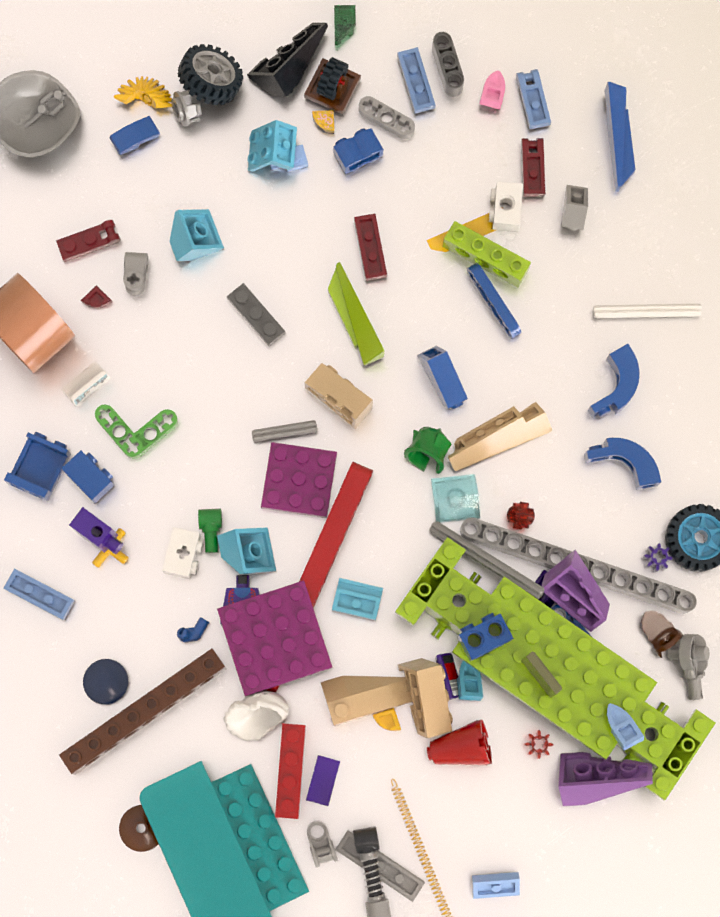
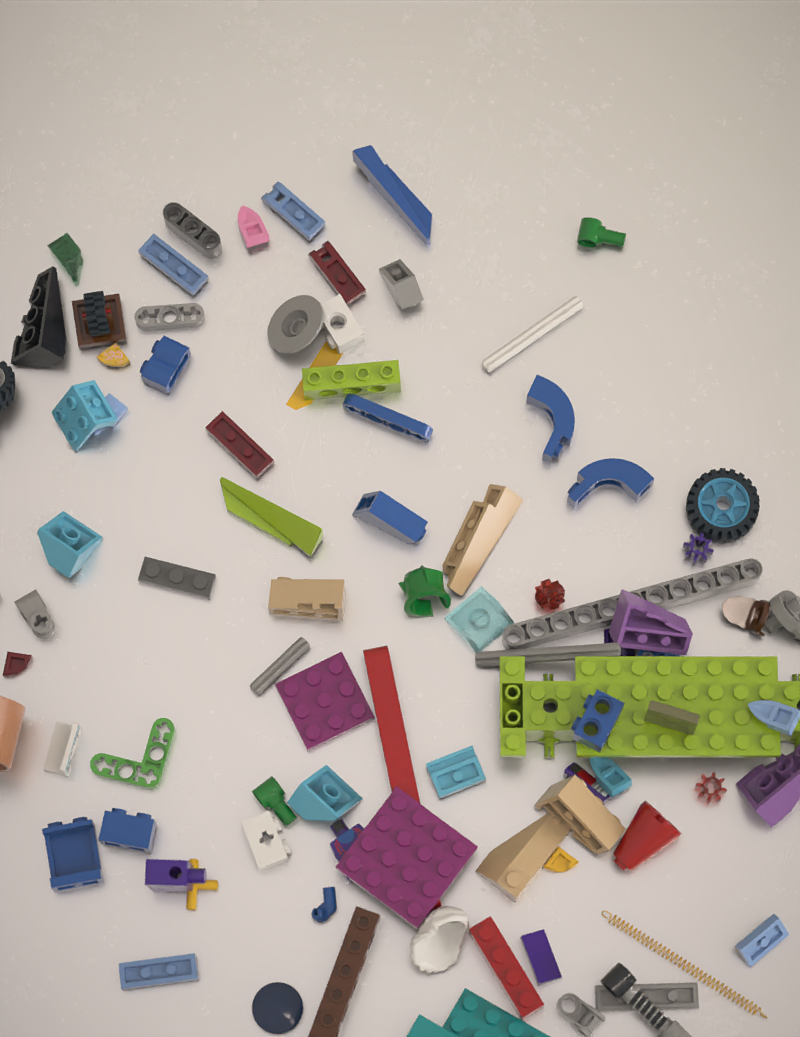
camera: 30 degrees left, 5 degrees down
none -> light grey hat [267,295,324,354]

